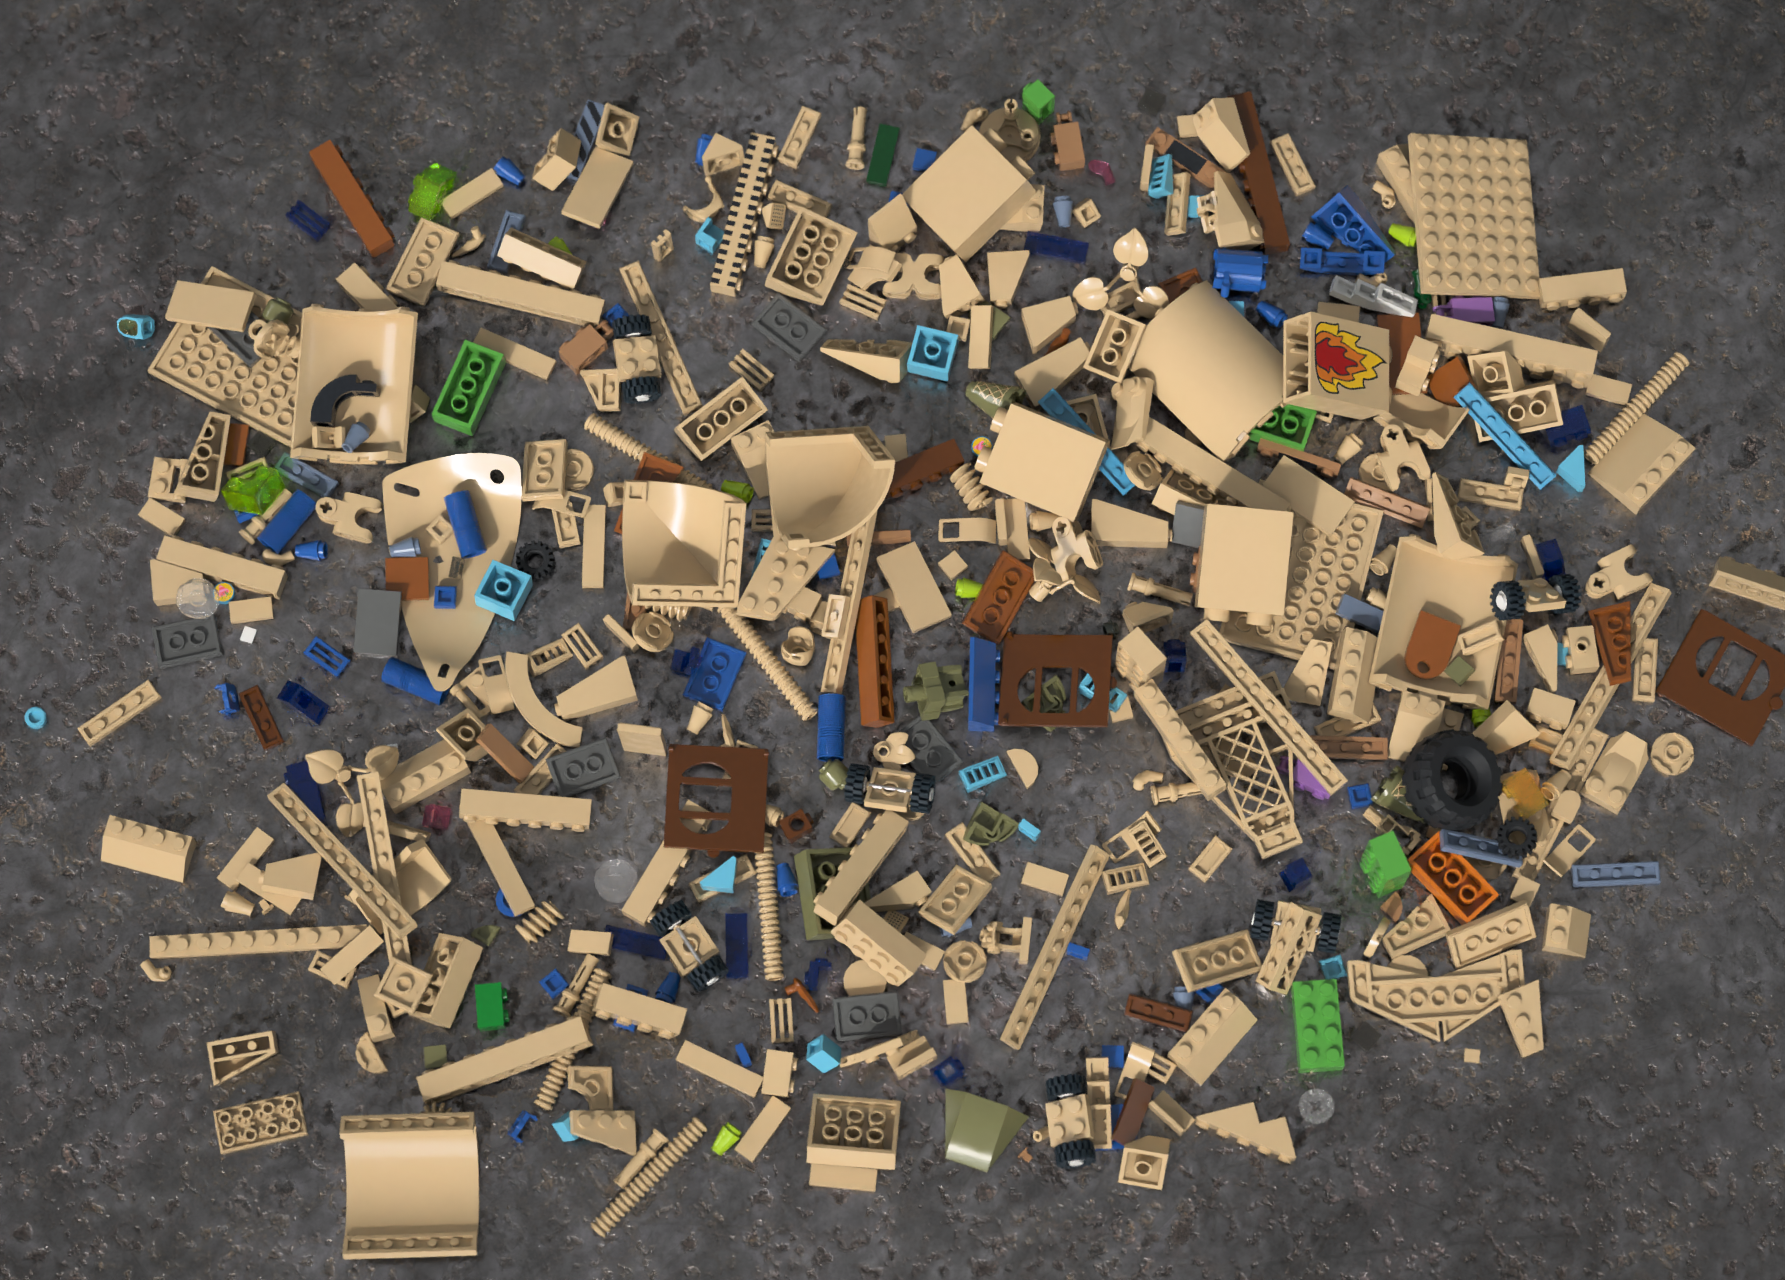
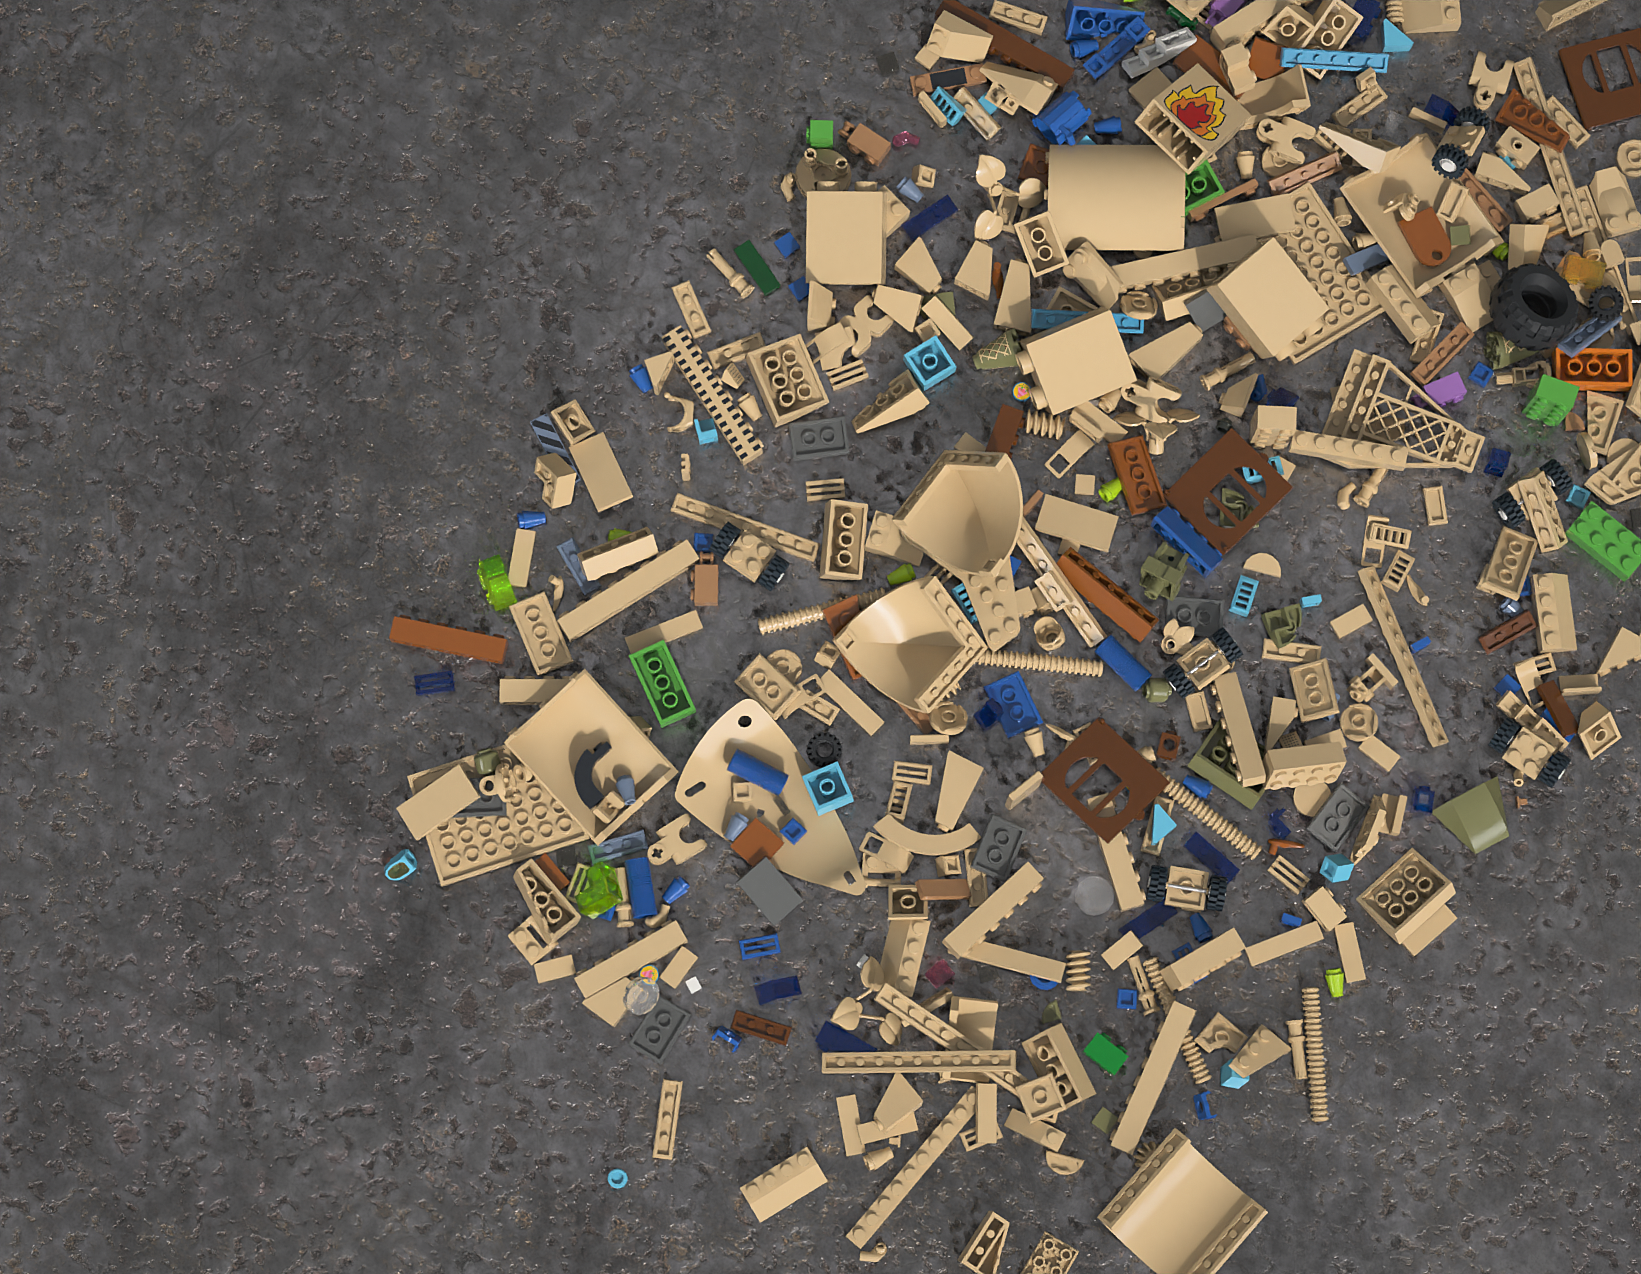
camera: 50 degrees left, 5 degrees up
blue piece [381,657,450,705] -> none
tan wing [580,368,621,412] -> none
tan plate [1190,619,1348,796] -> none
tan wing [1284,638,1333,706] -> none
none -> blue arm [1250,374,1267,402]
none -> tan bracket [1383,192,1420,221]

